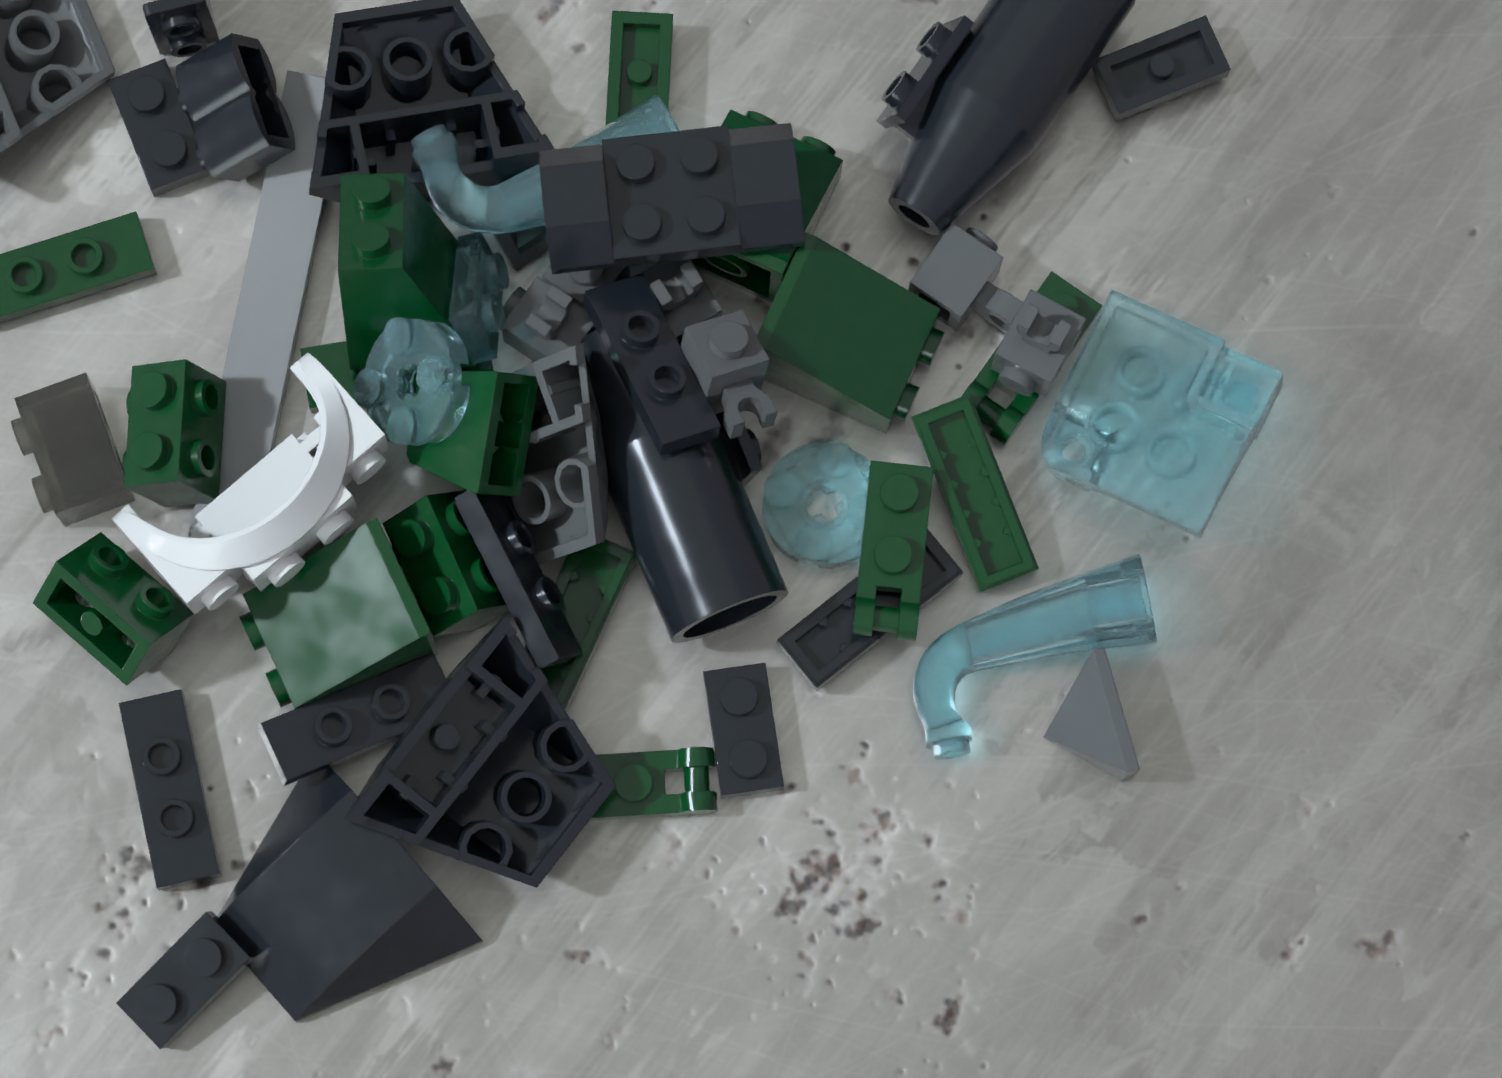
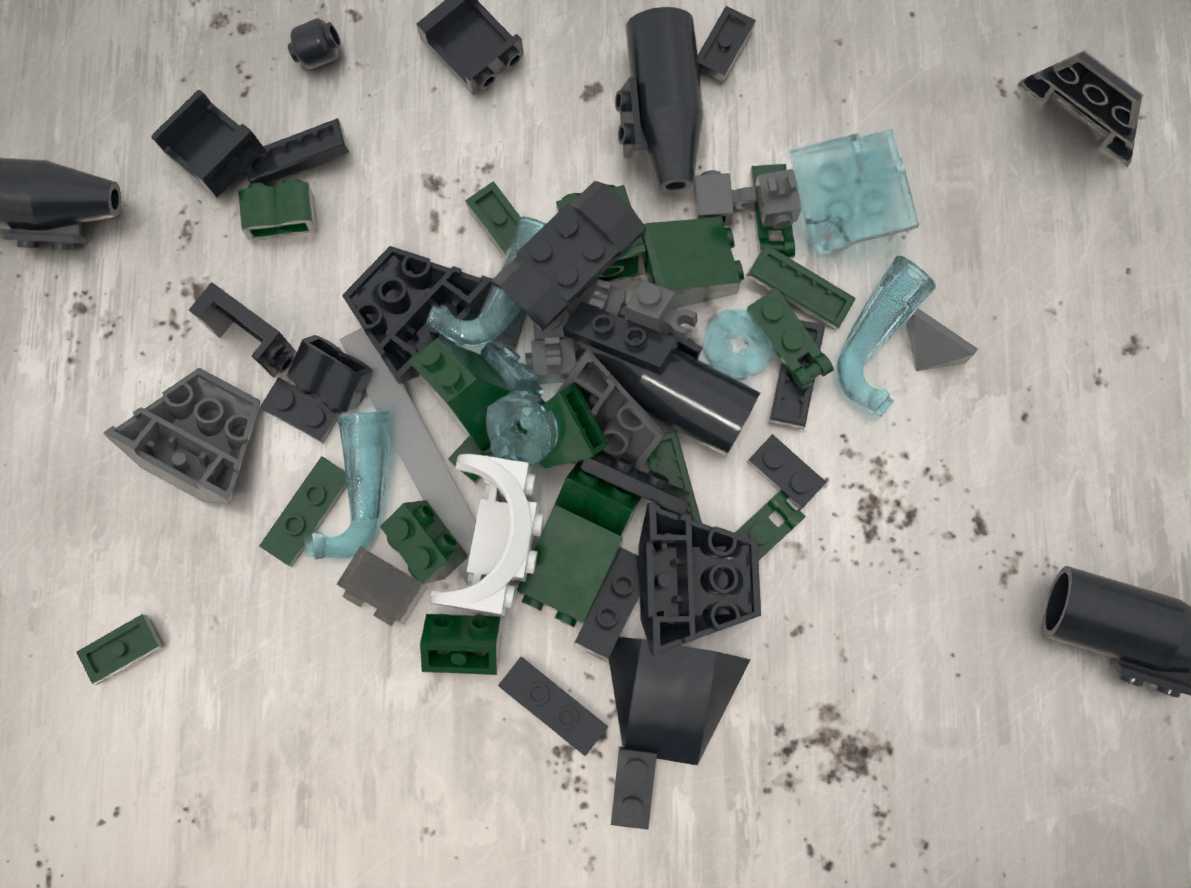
camera: 30 degrees left, 0 degrees up
none -> clear light blue animal [305,411,390,560]

